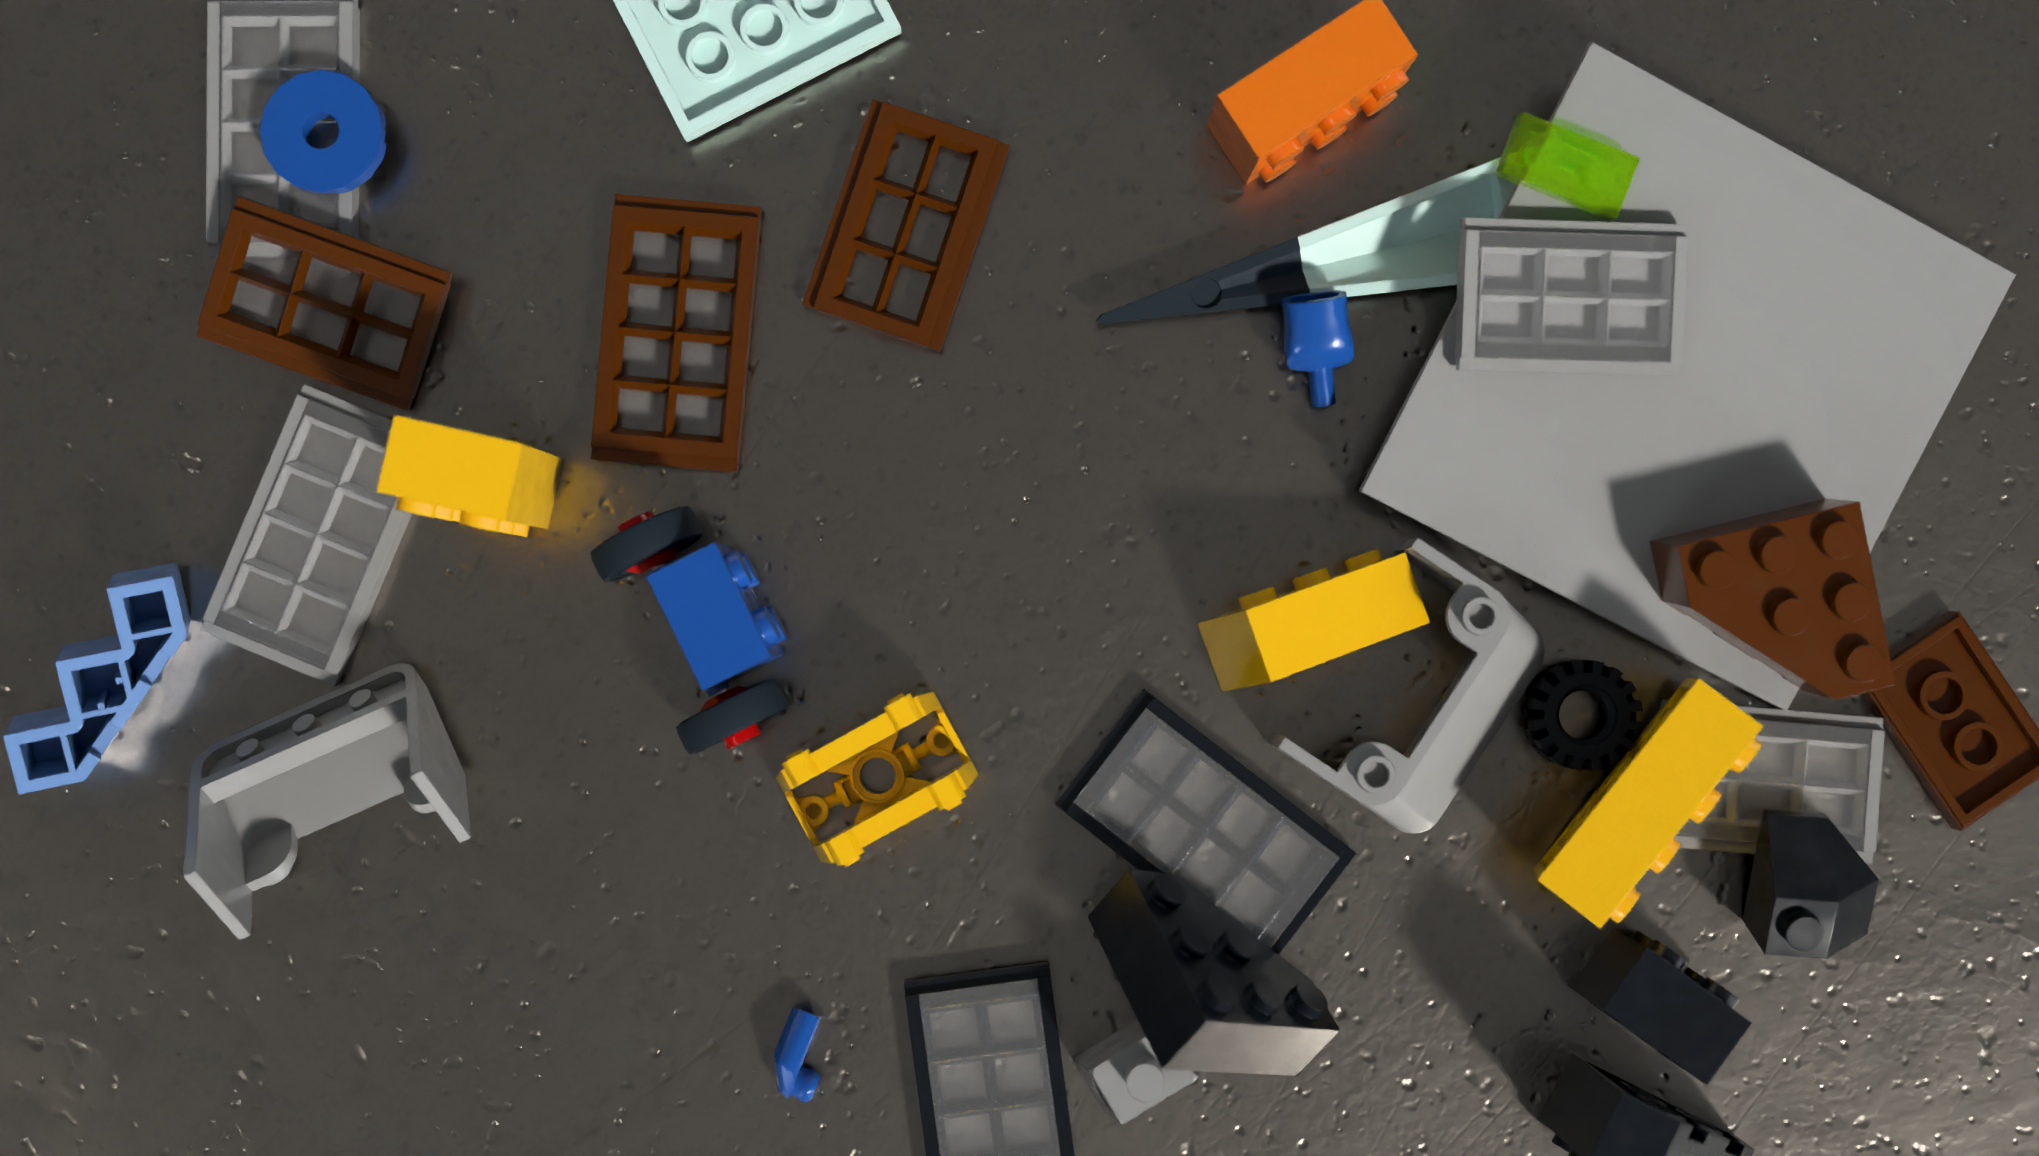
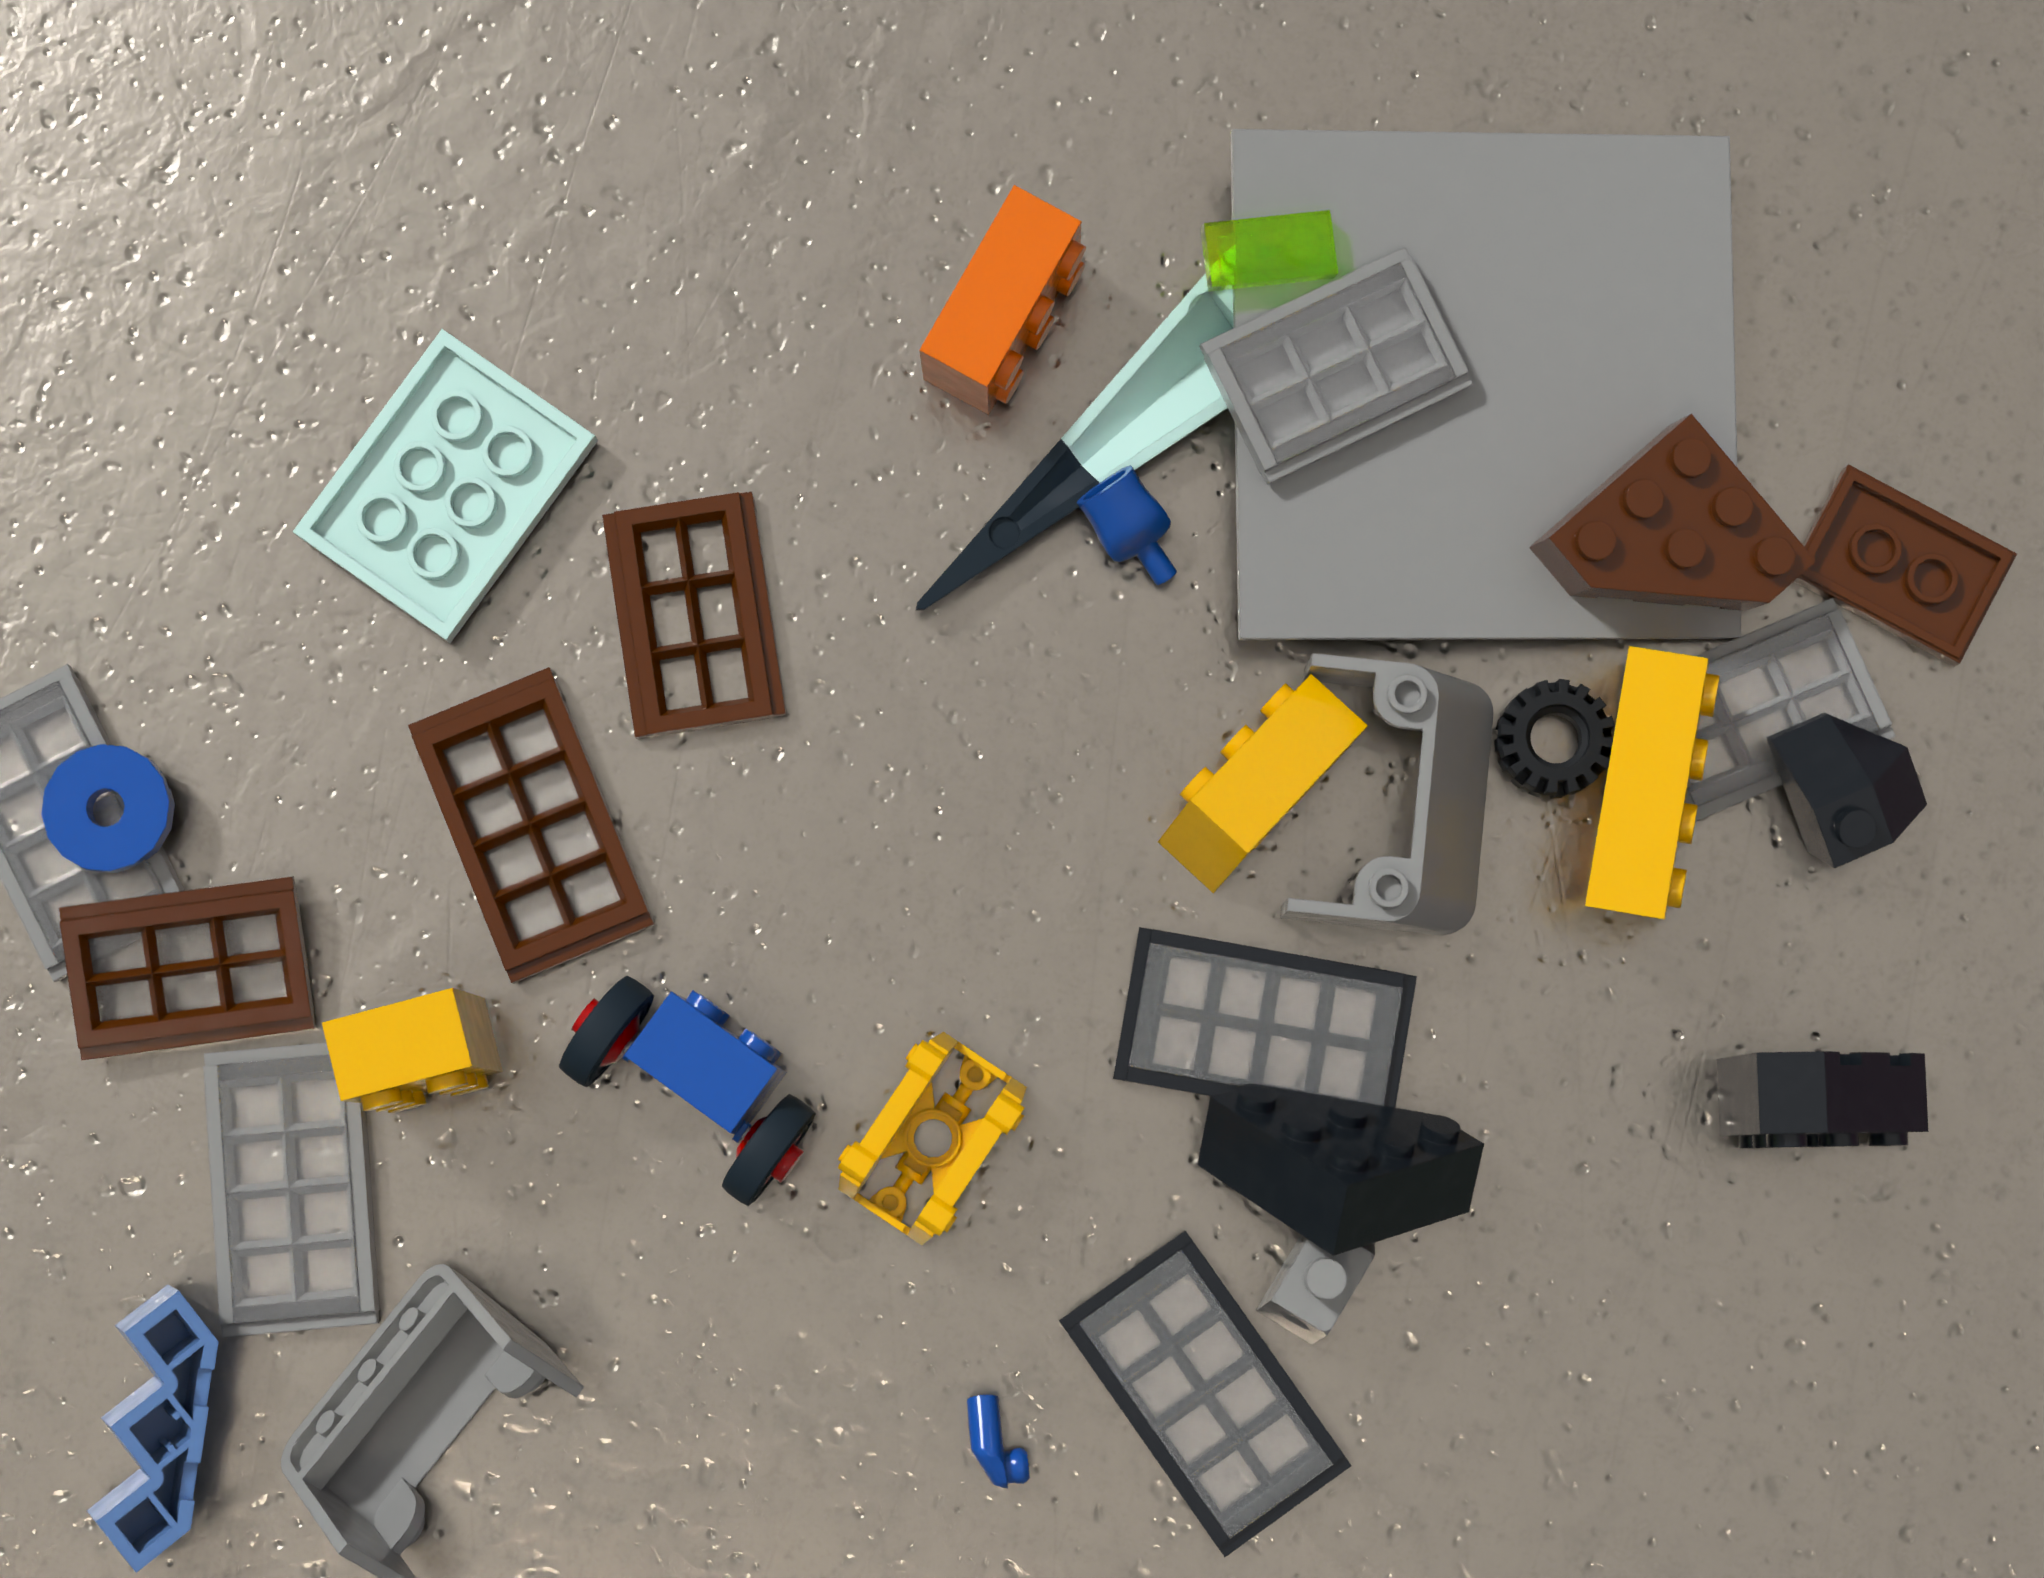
camera: 25 degrees left, 5 degrees down
black brick [1570,929,1752,1085] -> none

